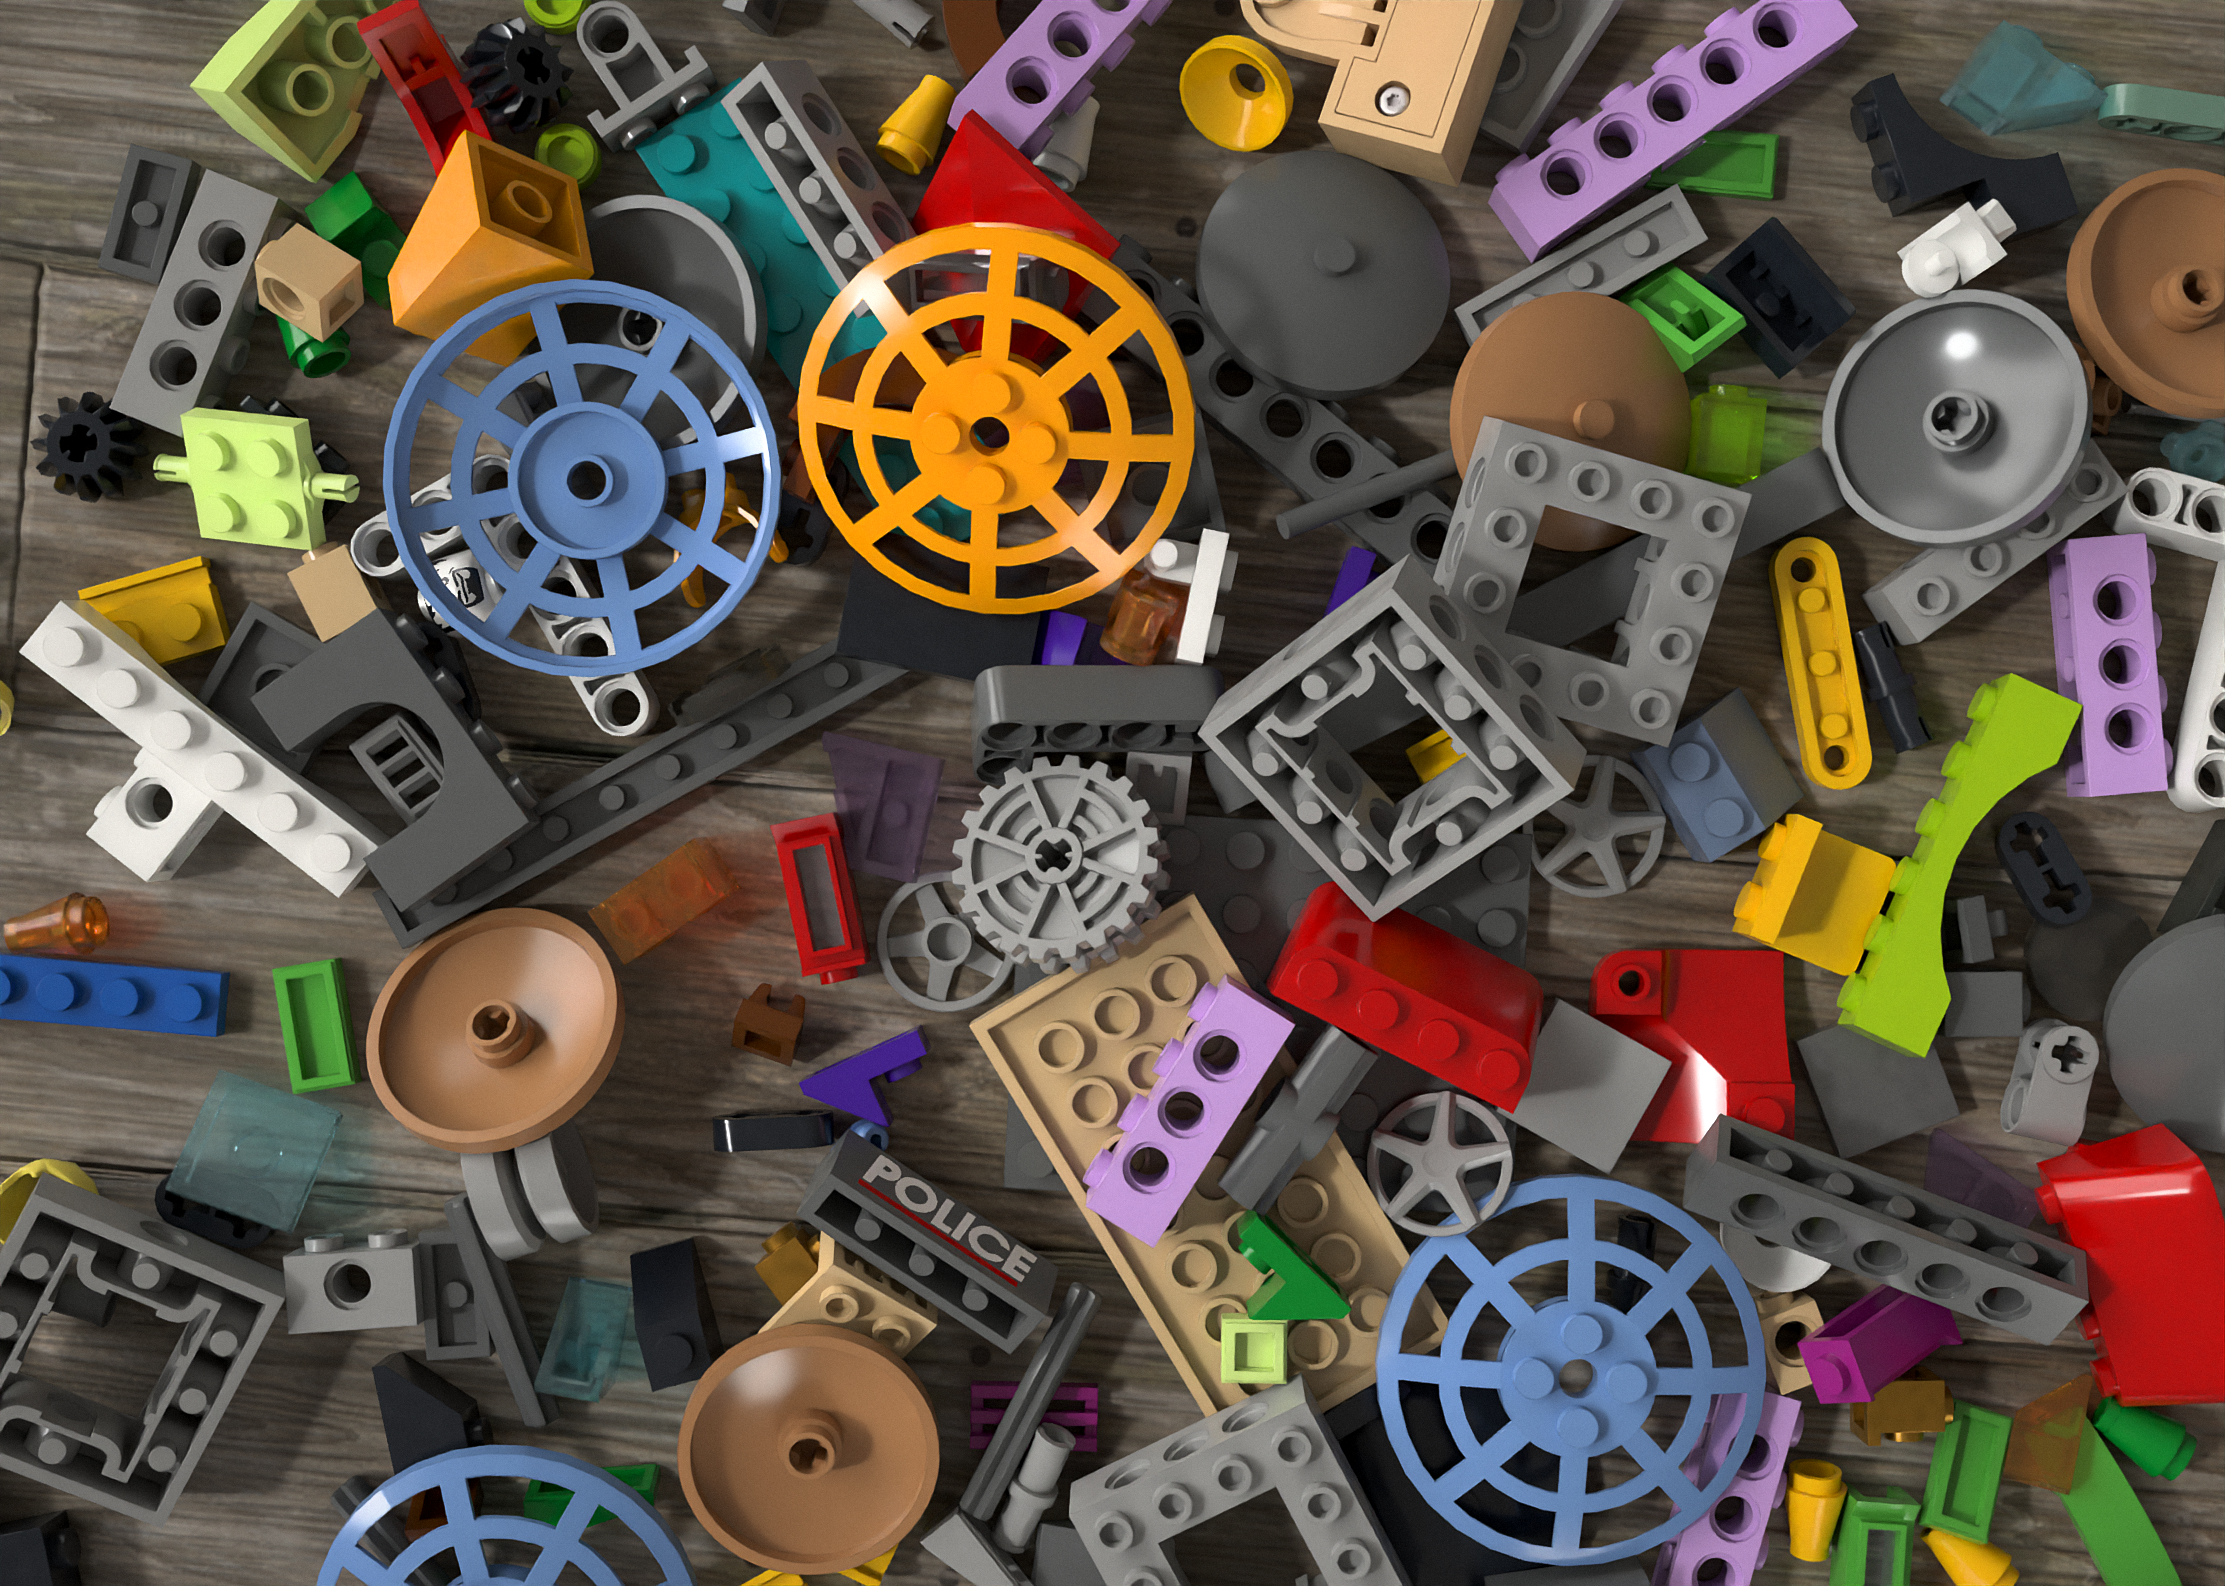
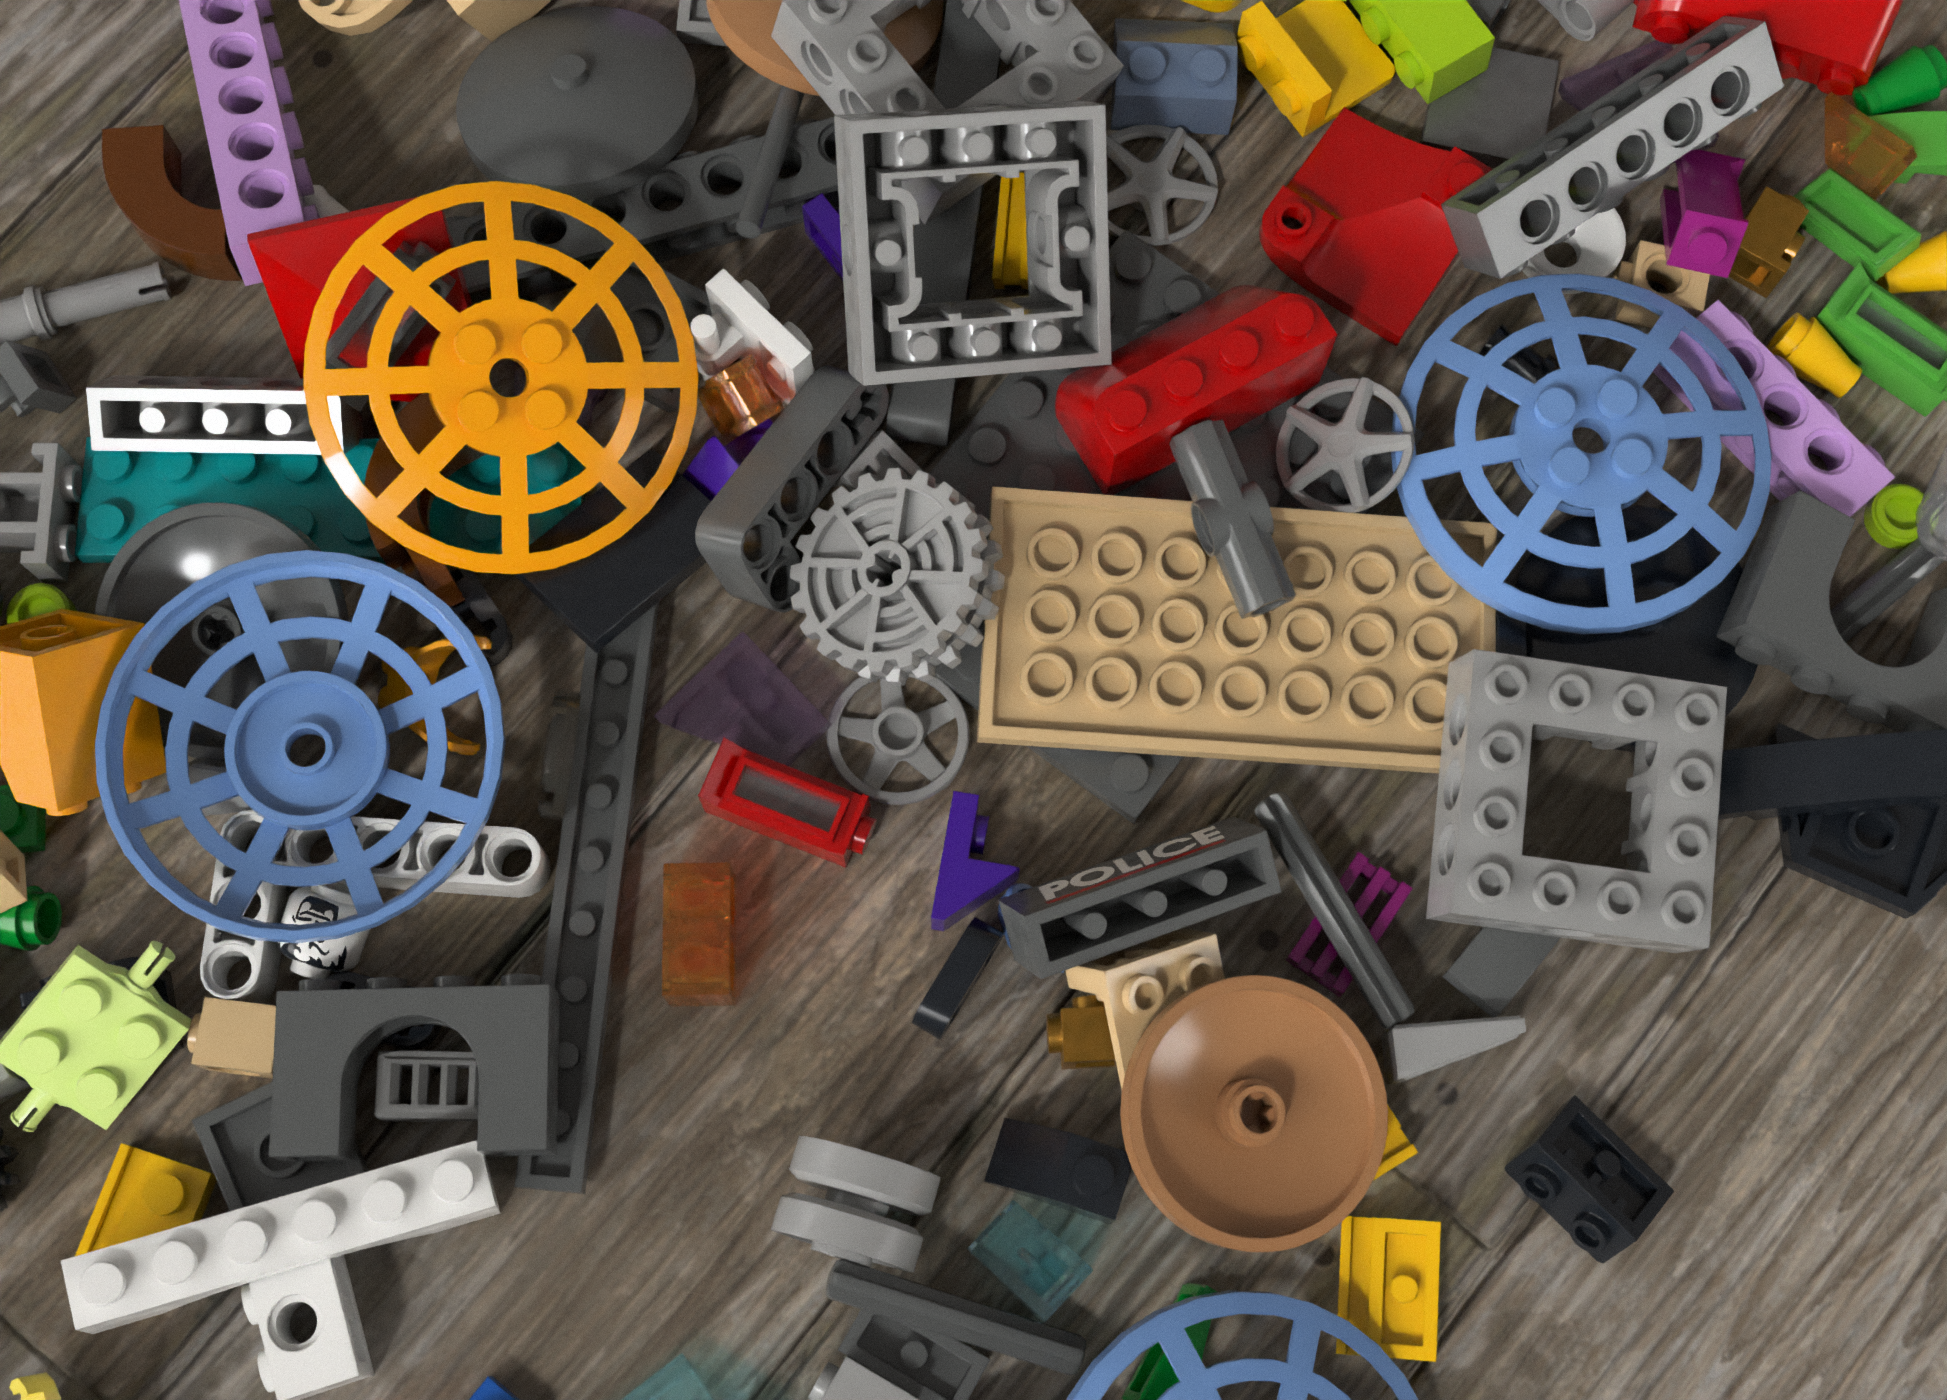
camera: 60 degrees left, 15 degrees down
bright green tile [272,957,362,1094] -> none
medium nougat dish [366,908,625,1154] -> none
reddish brown tile [731,983,805,1067] -> none
yellow cone [875,75,958,176] -> none
light grey pin [990,1423,1076,1553] -> none
lavender brick [1082,973,1295,1248] -> none
yellow piece [1179,35,1294,152] -> none
yellowish green tile [1221,1313,1288,1384] -> none
green slope [1236,1209,1352,1320] -> none
light grey tile [1493,997,1672,1175] -> none

